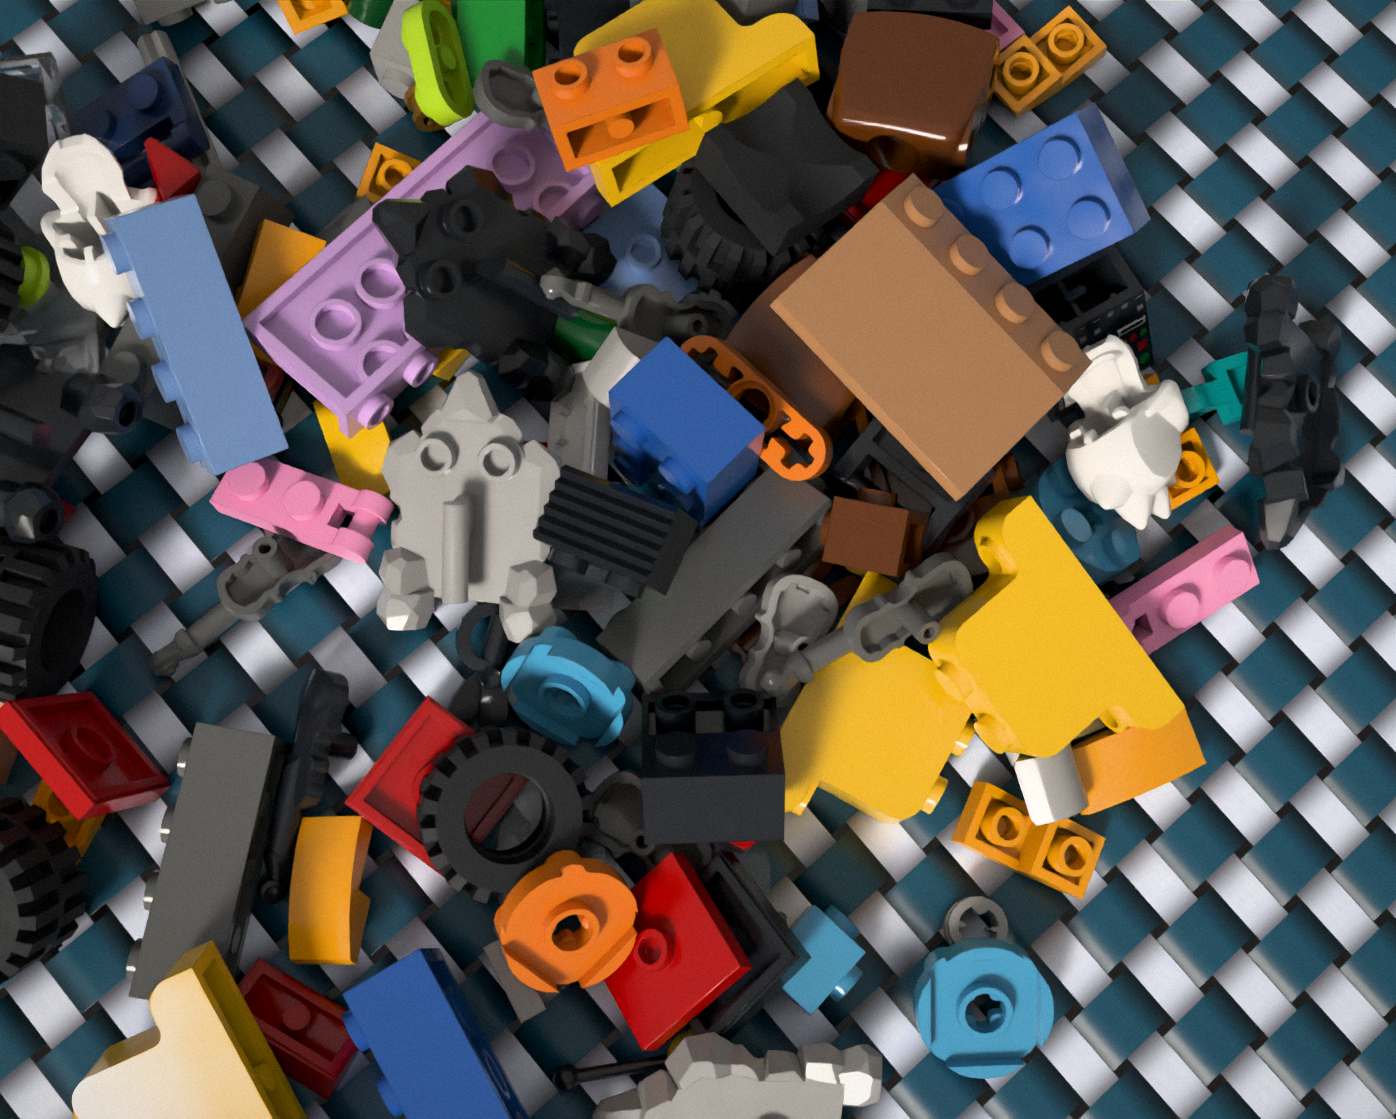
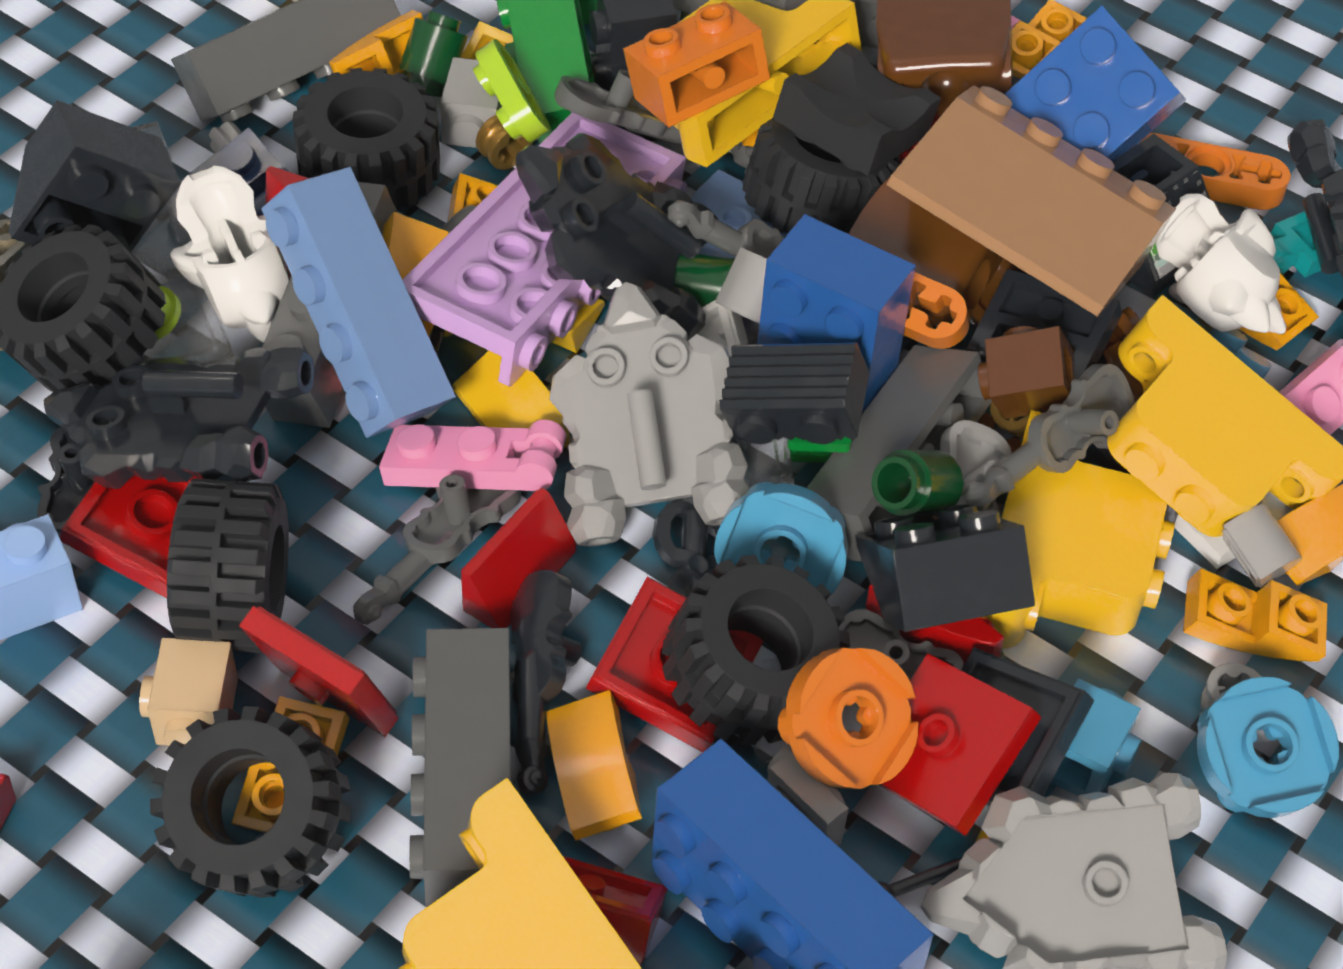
camera: 10 degrees left, 25 degrees down
none -> black tyre [293,68,440,210]
none -> red slope [461,488,576,628]
none -> dark green brick [871,450,964,516]
none -> orange beam [1140,133,1291,210]

